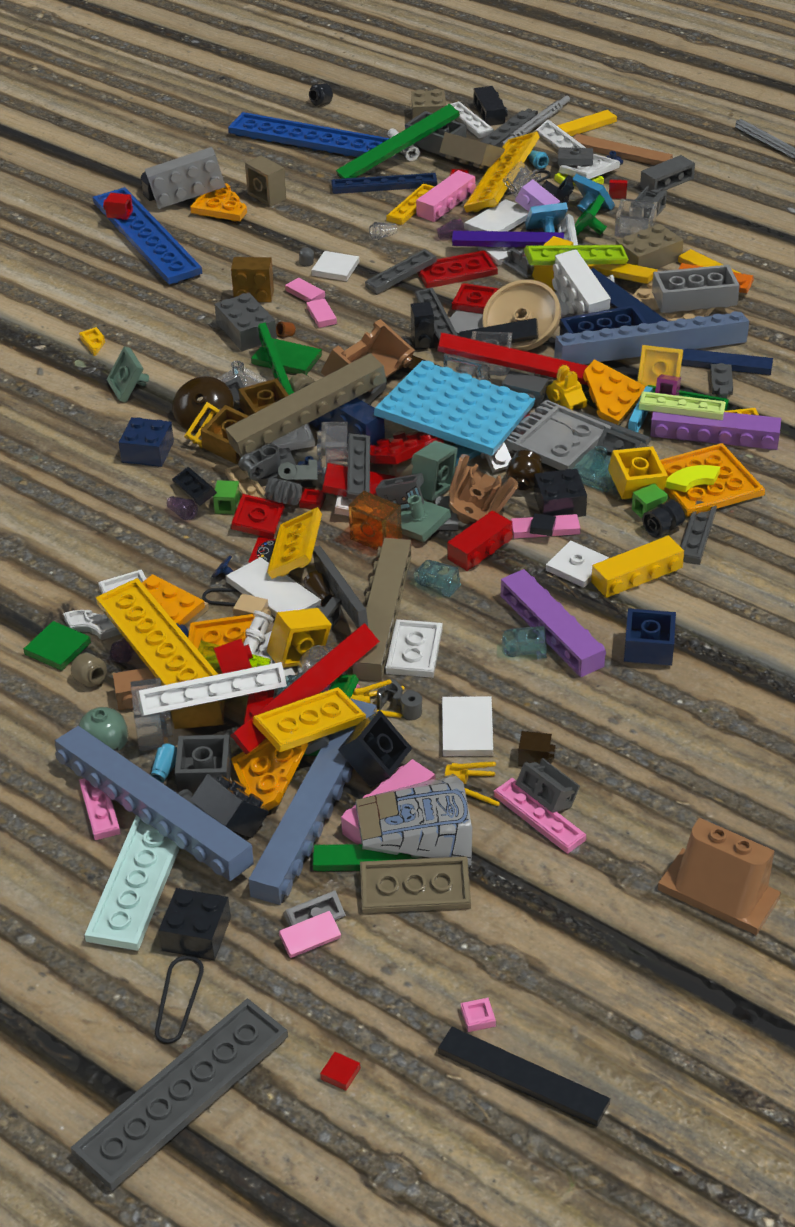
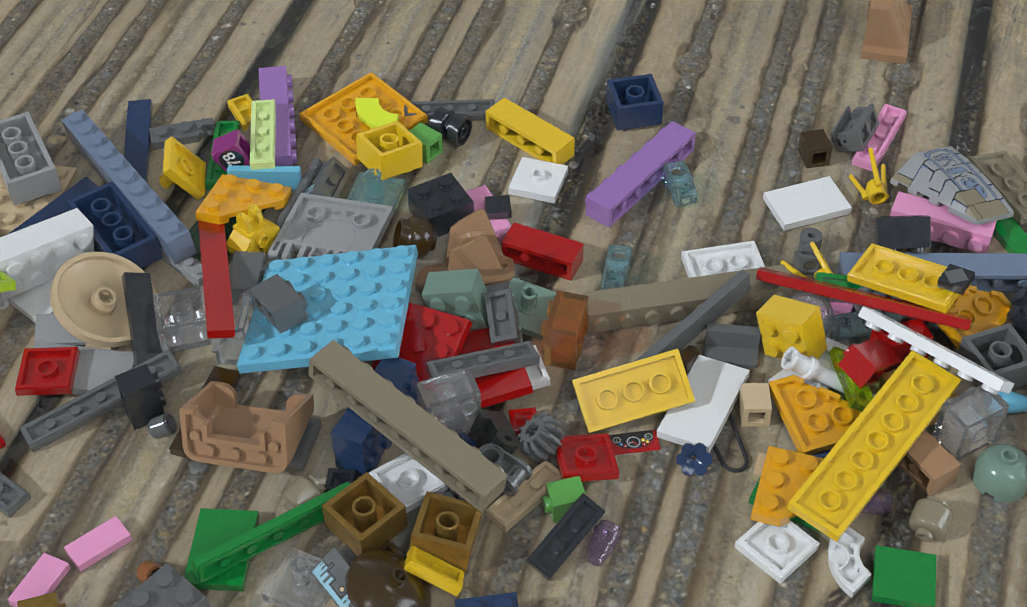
camera: 110 degrees left, 5 degrees up
none -> dark grey brick [250,274,308,334]
none -> black tile [937,264,975,295]

